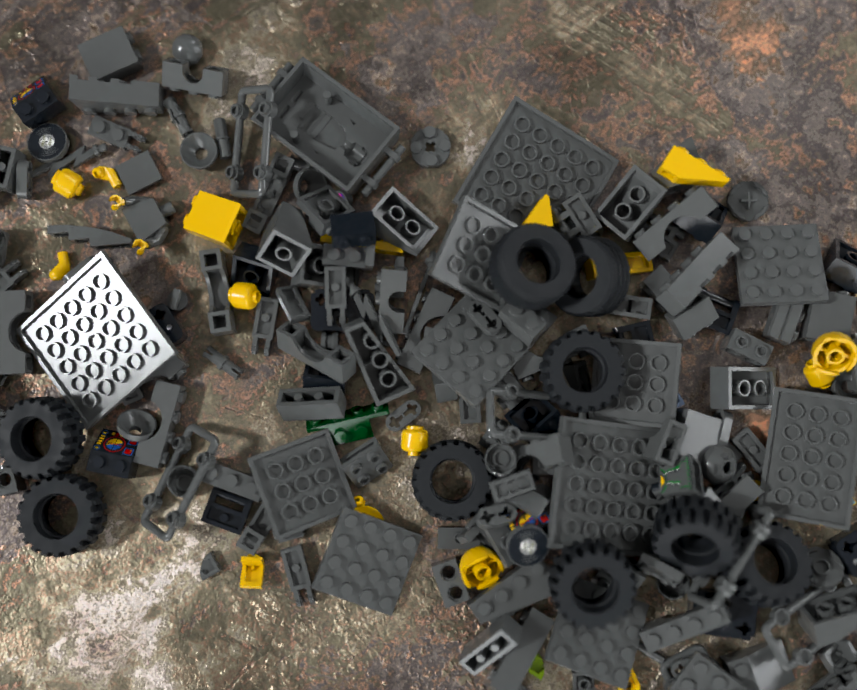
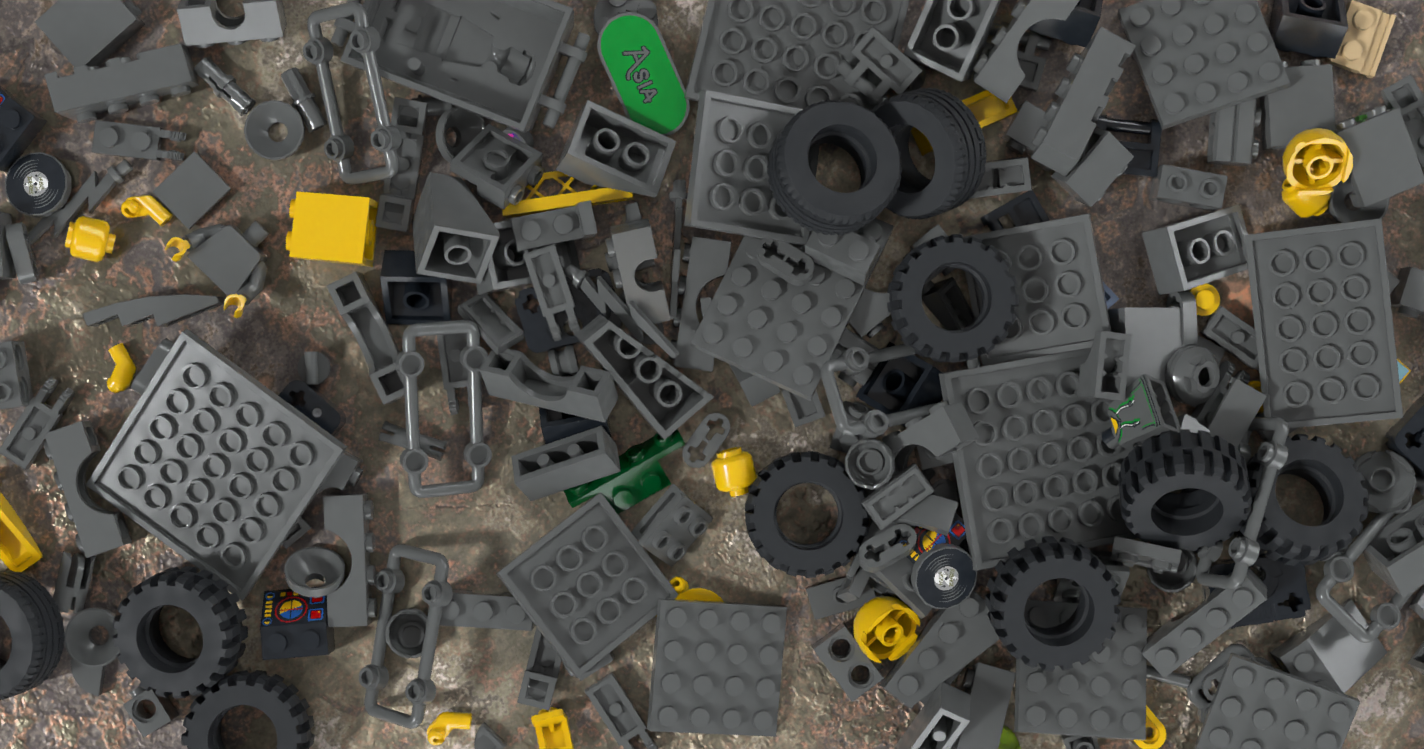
camera: 25 degrees left, 5 degrees up
black plate [200,486,255,535] -> none
yellow head [228,282,261,310] -> none
black slope [330,211,376,249] -> none
yellow slope [522,194,553,227] -> none
none -> dark grey bar [395,320,492,498]
none -> yellow arm [427,712,472,745]
none -> green tile [597,12,690,137]
none -> yellow plate [1189,284,1220,316]

